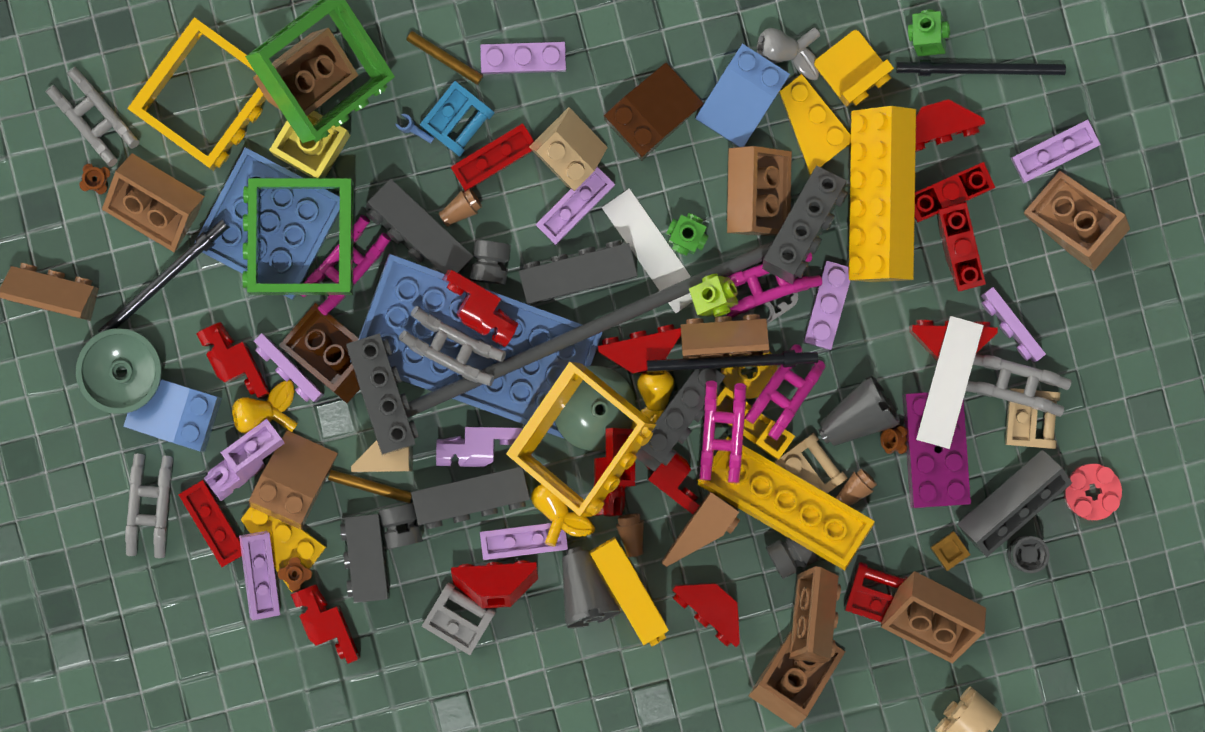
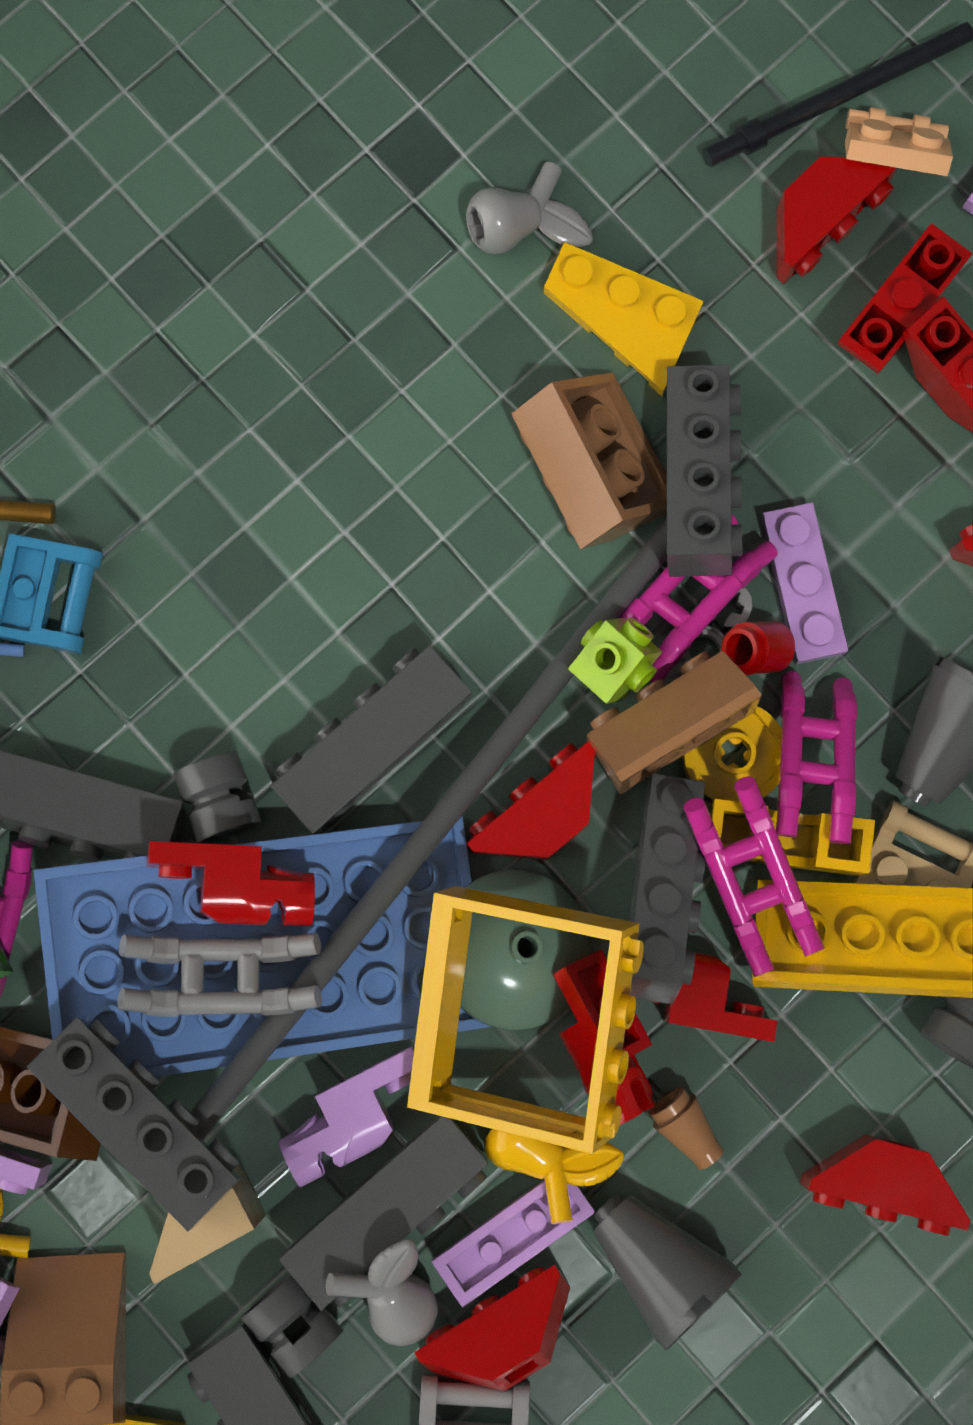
camera: 30 degrees left, 5 degrees down
pearl gold bar [328,469,412,503] -> none
medium nougat cone [439,189,482,227] -> none
red plate [451,123,534,191] -> none
lavender plate [480,42,566,74] -> none
tan slope [529,107,608,191] -> none
lavender plate [536,167,615,245] -> none
yellow window [590,537,669,647] -> none
white sticker [602,189,693,313] -> none
reddish brown slope [604,63,704,161] -> none
yellow piece [631,371,674,429] -> none
black bar [646,350,818,372] -> none
medium nougat slope [661,492,740,567] -> none
bright green brick [666,213,709,256] -> none
medium blue slope [695,43,790,147] -> none
yellow bracket [814,30,894,107] -> none
yellow brick [849,106,916,282] -> none
bright green brick [908,10,950,56] -> none
none -> light grey piece [326,1239,438,1346]
none -> red brick [721,621,795,675]
none -> light nougat plate [845,107,953,176]

